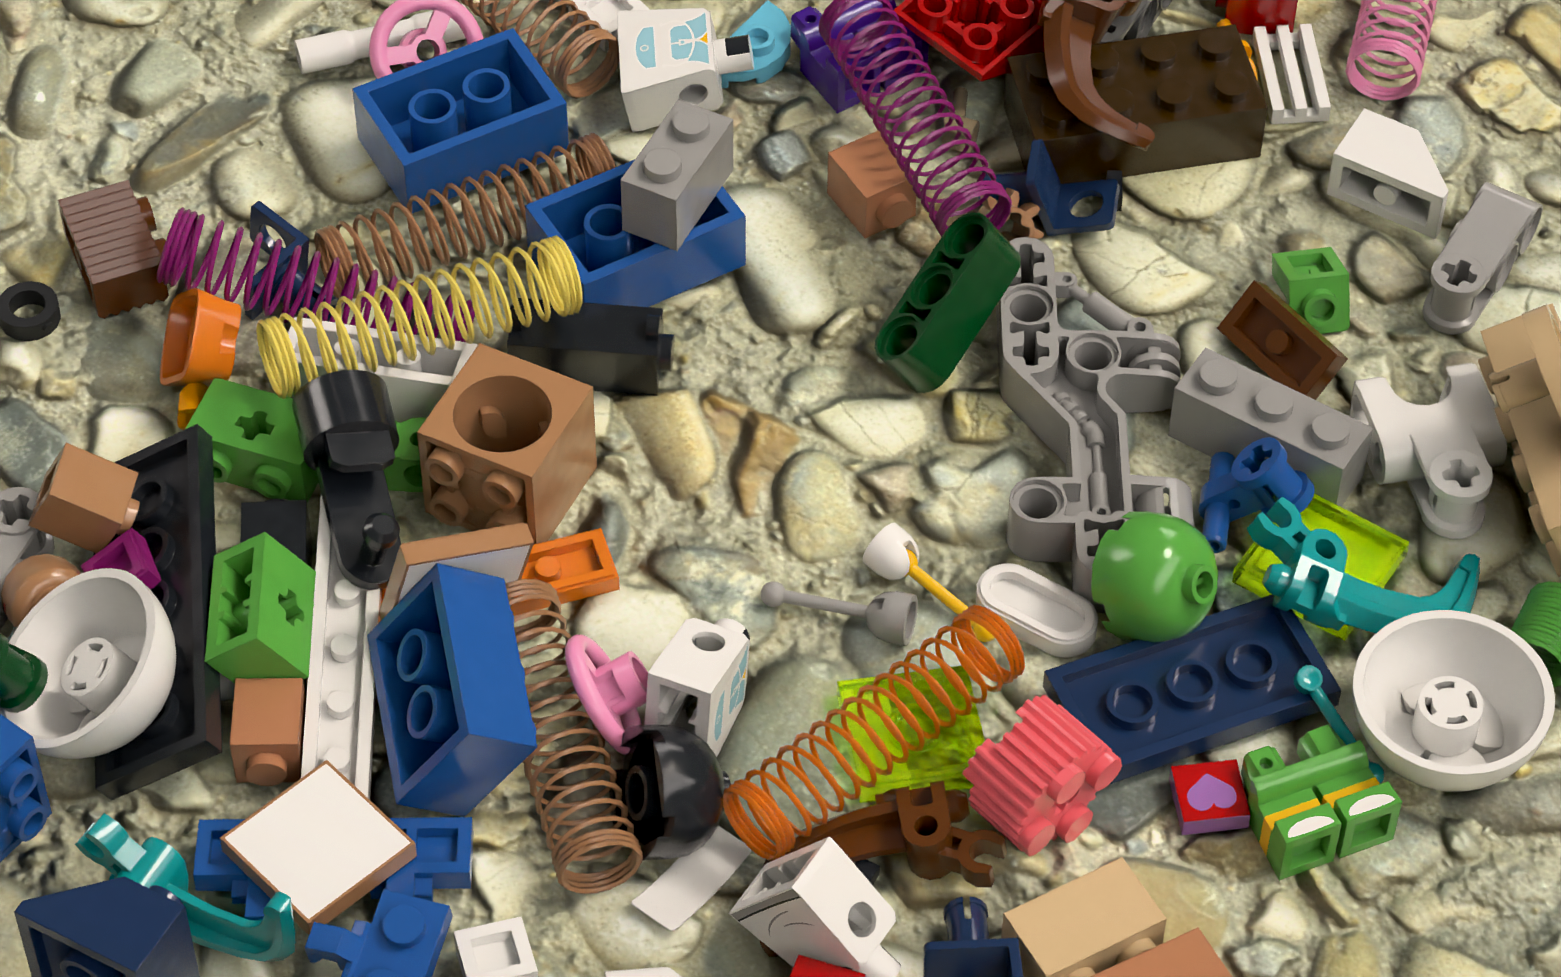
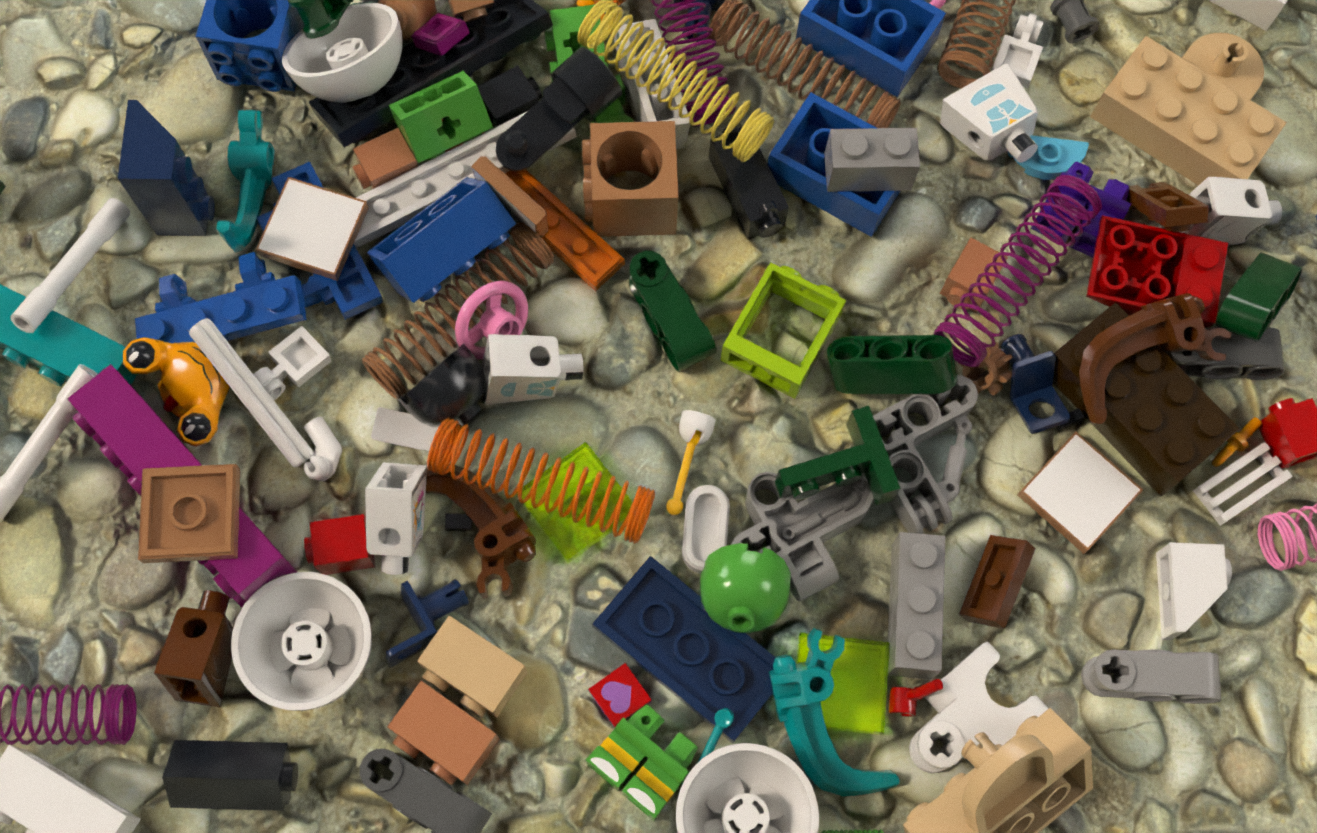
camera: 60 degrees right, 20 degrees up
light grey hinge [761,581,918,646] -> none
dark tan hand [941,87,980,153] -> none
coral brick [962,695,1122,856] -> none
blue piece [1198,437,1315,554] -> none
bright green bracket [1272,247,1350,334] -> none
none -> dark green piece [629,250,717,372]
none -> lime window [720,262,846,399]
none -> dark green bracket [775,405,901,505]
none -> red hand [888,679,943,717]
none -> white tile [1017,432,1143,554]

